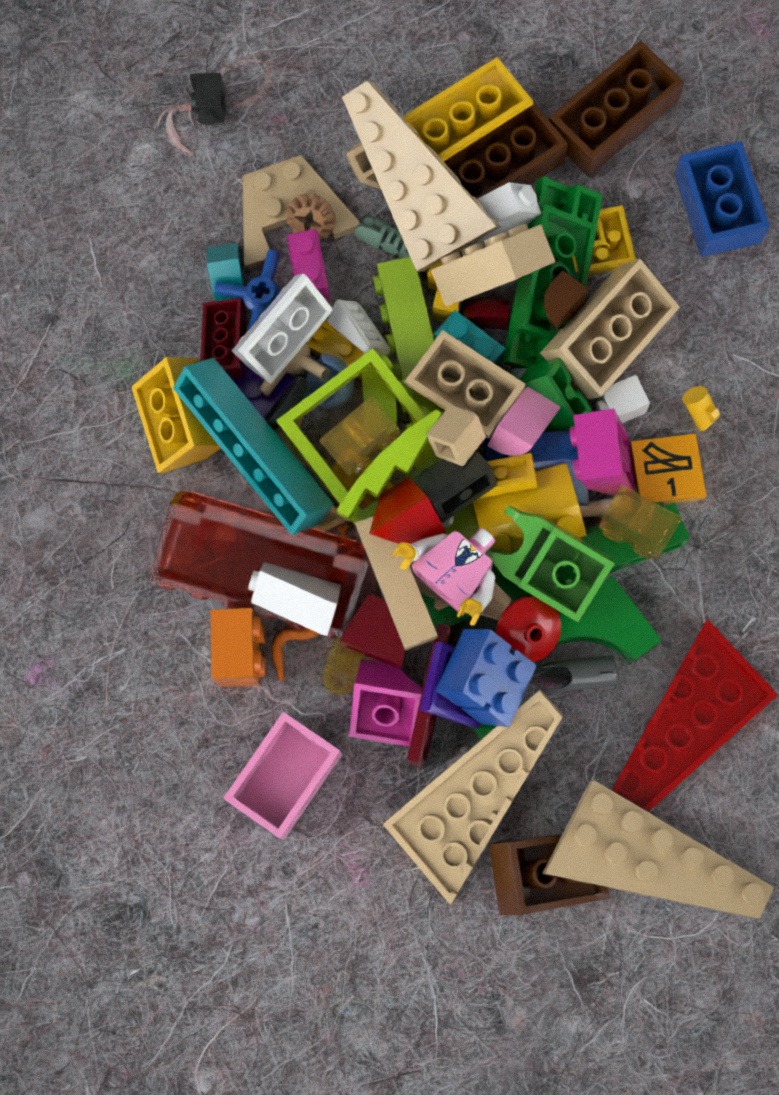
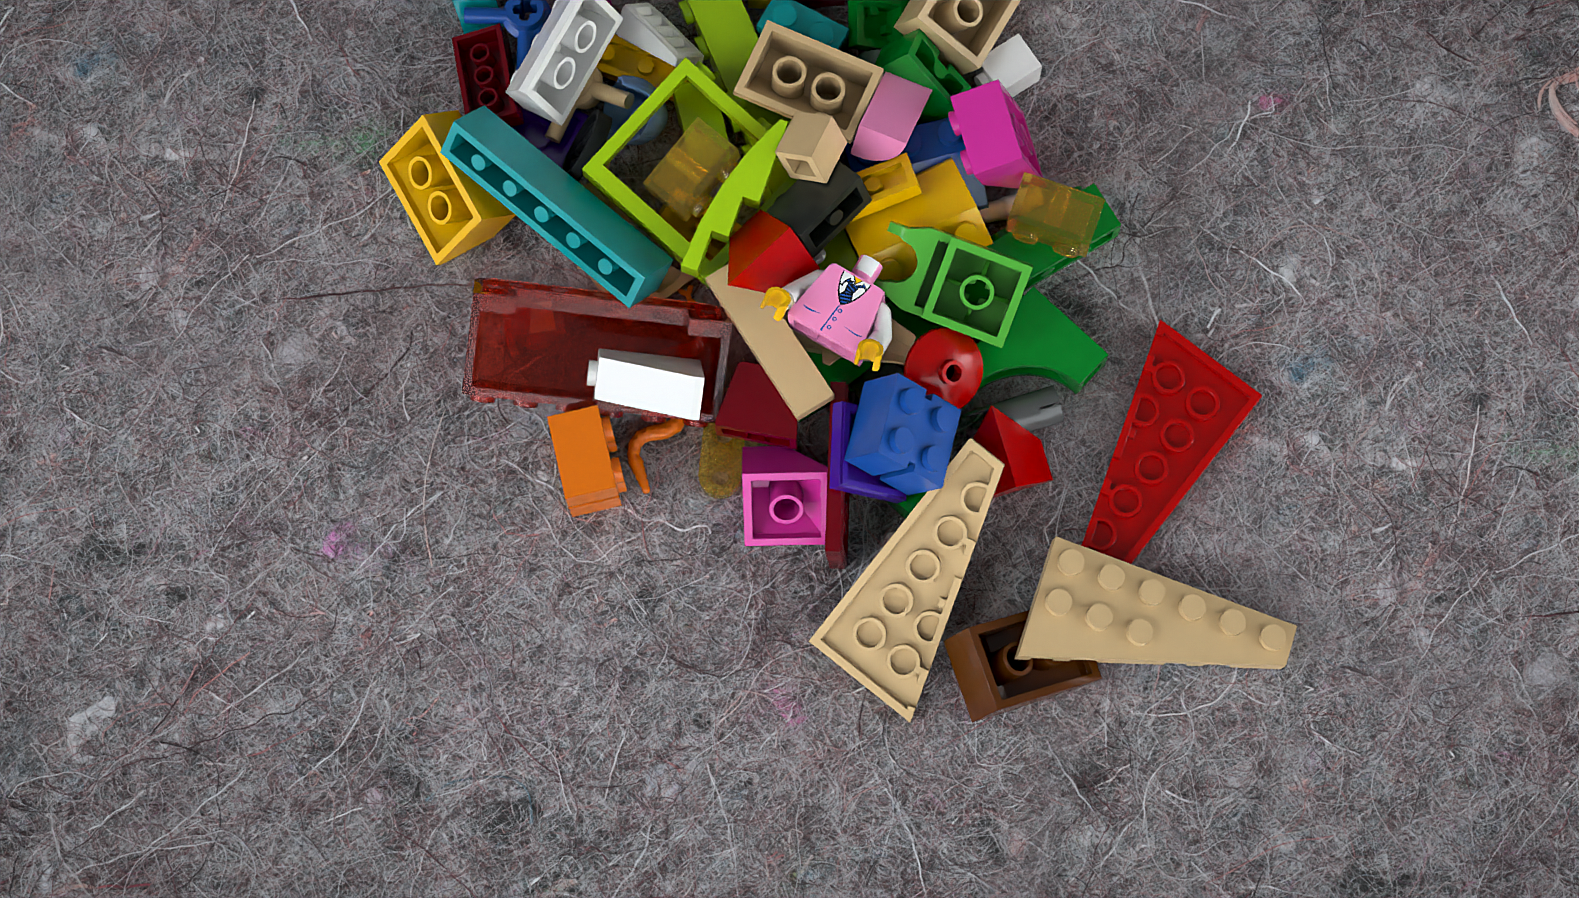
camera: 15 degrees left, 0 degrees up
bright pink piece [223,712,343,840] -> none
light orange tile [630,434,707,507] -> none
yellow piece [682,386,720,431] -> none
none -> red slope [973,405,1053,498]

